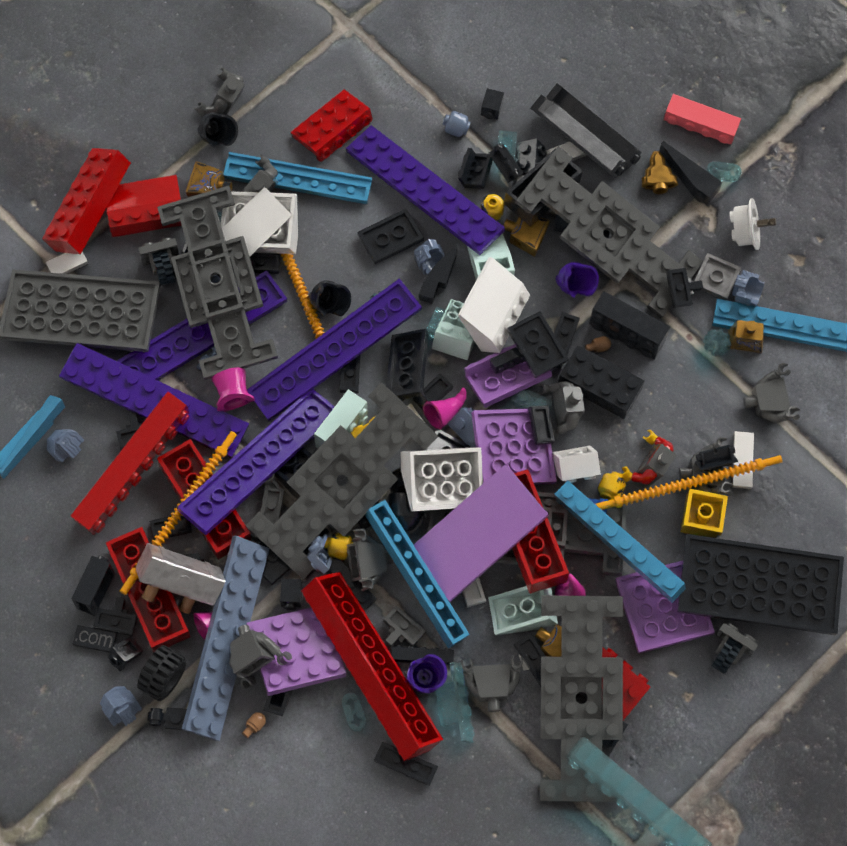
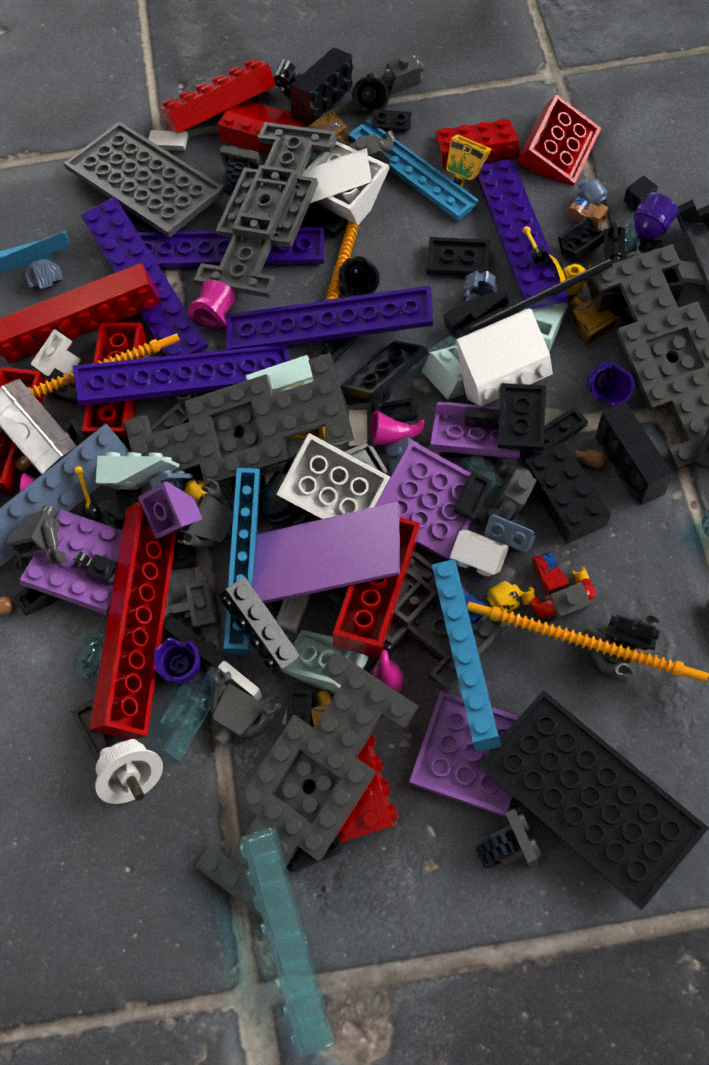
camera: 45 degrees right, 5 degrees down
yellow brick [680,489,728,538] -> none
white tile [732,431,754,489] -> none
none -> white piece [31,329,81,376]
none -> black plate [73,551,117,585]
none -> hinge [74,466,102,519]
none -> white piece [95,739,163,804]
none -> light aqua slope [96,452,179,490]
none -> medium lavender slope [138,482,202,539]
none -> brick [217,576,300,674]
none -> white tile [218,661,262,700]
none -> black piece [274,59,301,99]
none -> black brick [291,47,353,125]
none -> black hinge [372,109,412,132]
none -> torso [446,135,491,187]
none -> black bar [455,259,613,339]
none -> sand blue bracket [484,514,536,553]
none -> red slope [517,94,601,185]
none -> black hinge [523,226,549,265]
none -> red leg [532,551,569,596]
none -> yellow sticker [549,254,570,289]
none -> medium nougat leg [566,197,608,230]
none -> dark purple helmet [634,192,679,240]

